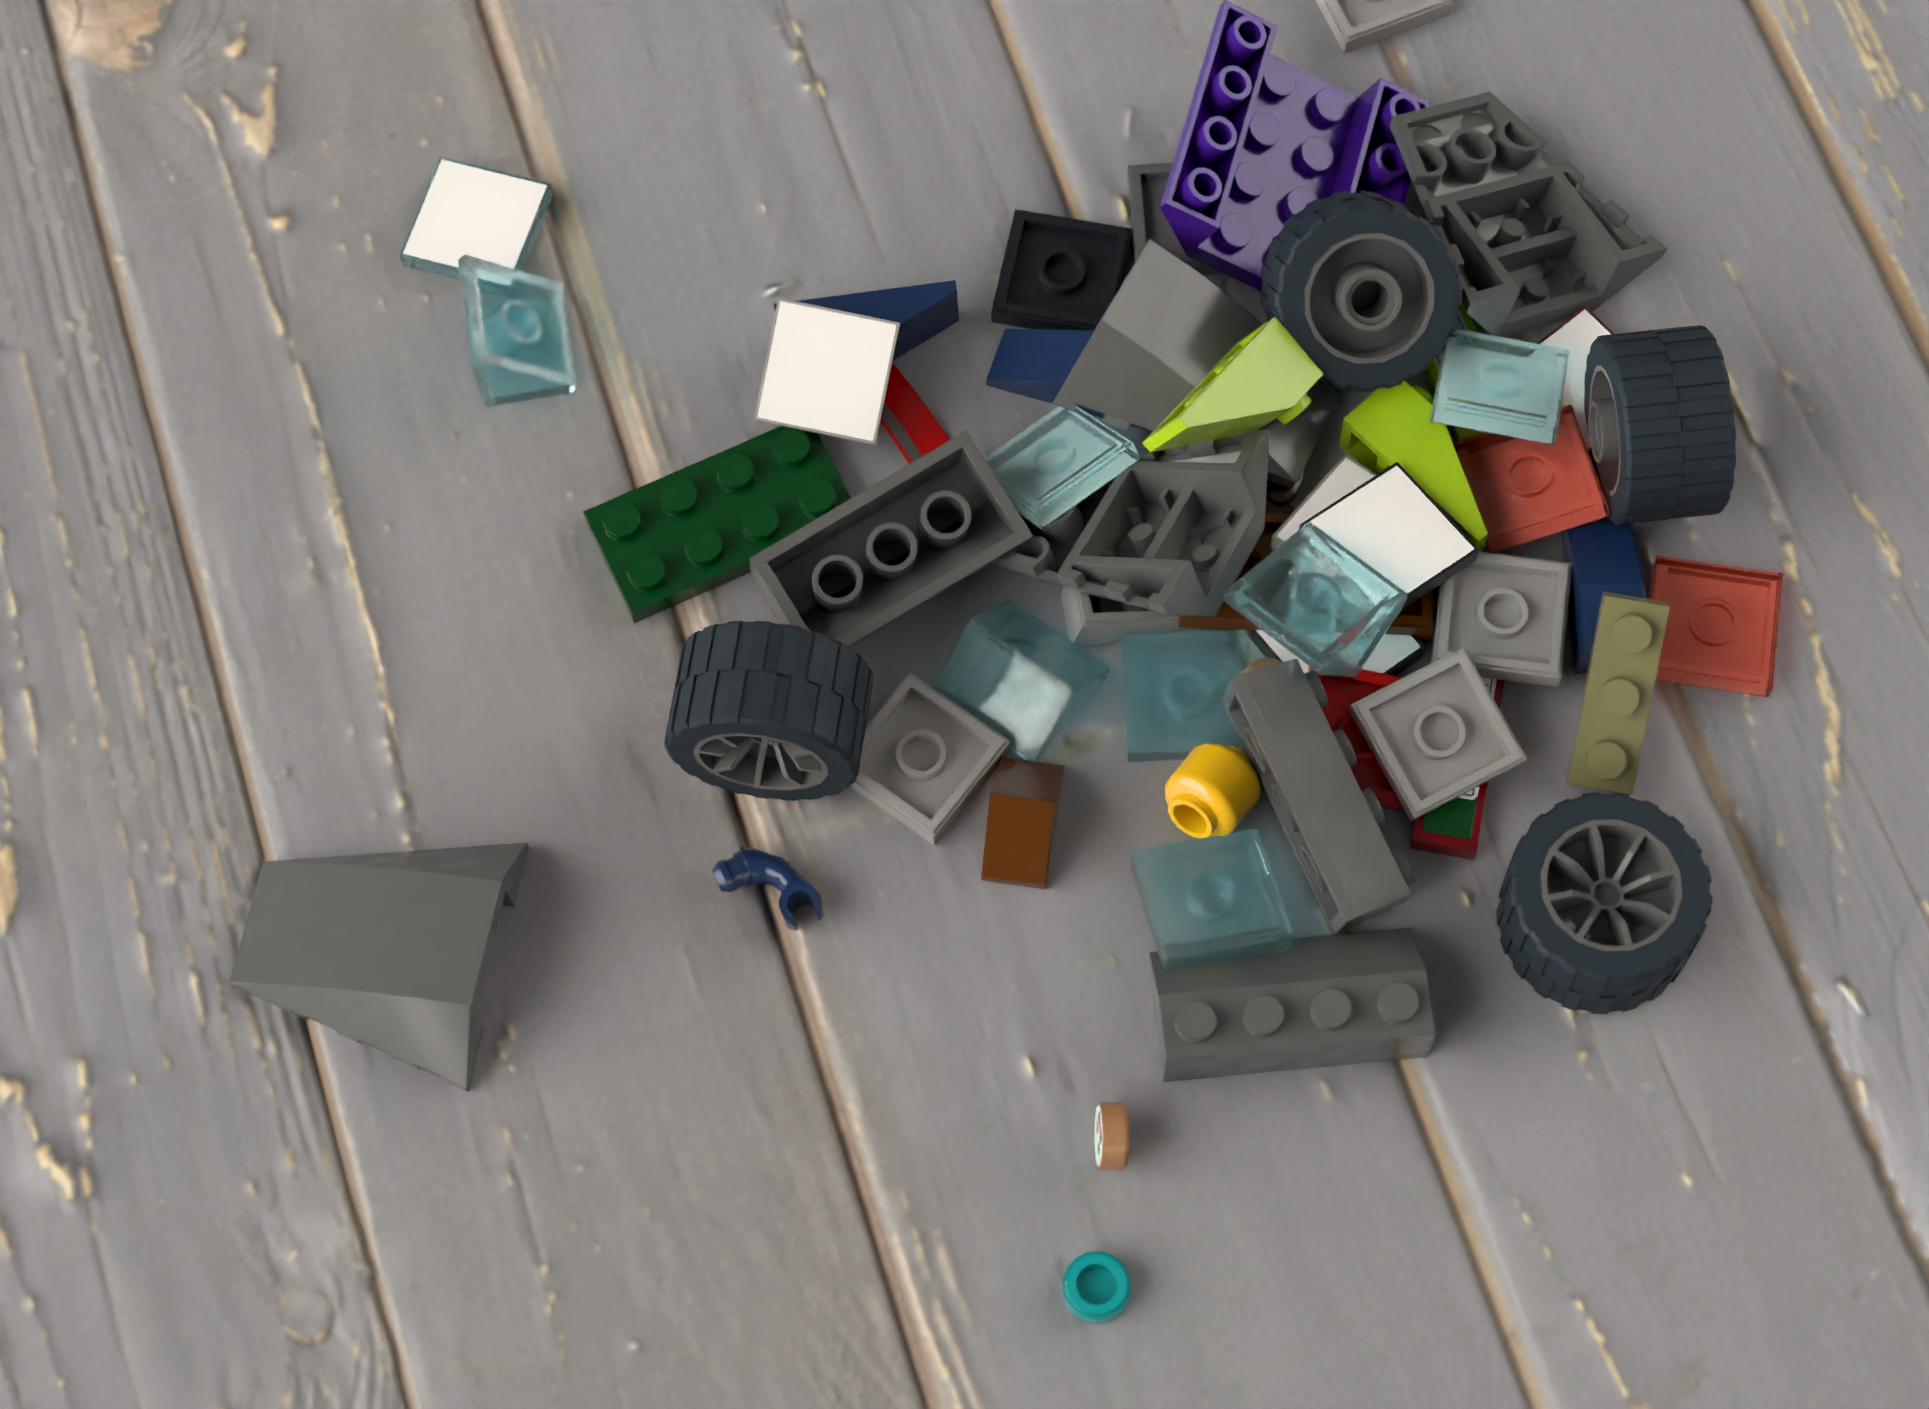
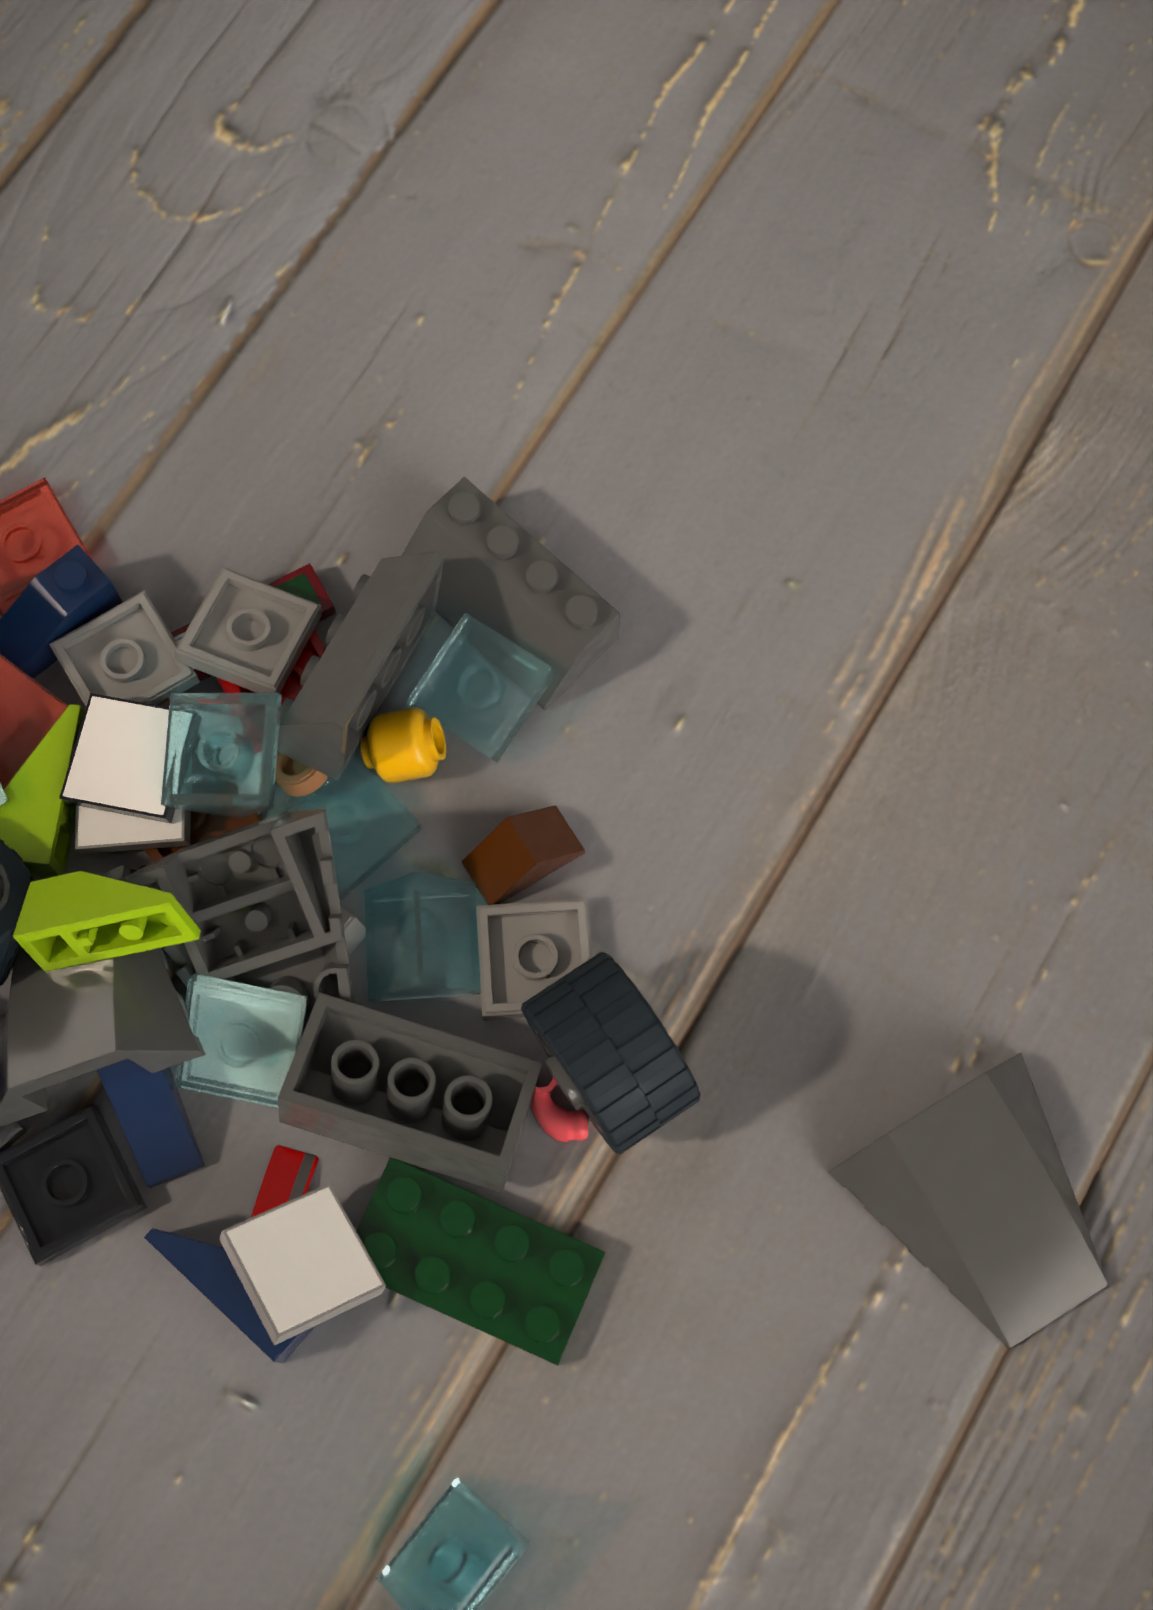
camera: 135 degrees left, 5 degrees up
dark blue piece [712,847,824,930] -> none
teal tile [1063,1251,1131,1324] -> none
medium nougat tile [1094,1102,1130,1170] -> none
black wheel [1496,792,1713,1014] -> none
olive plate [1567,591,1670,795] -> none

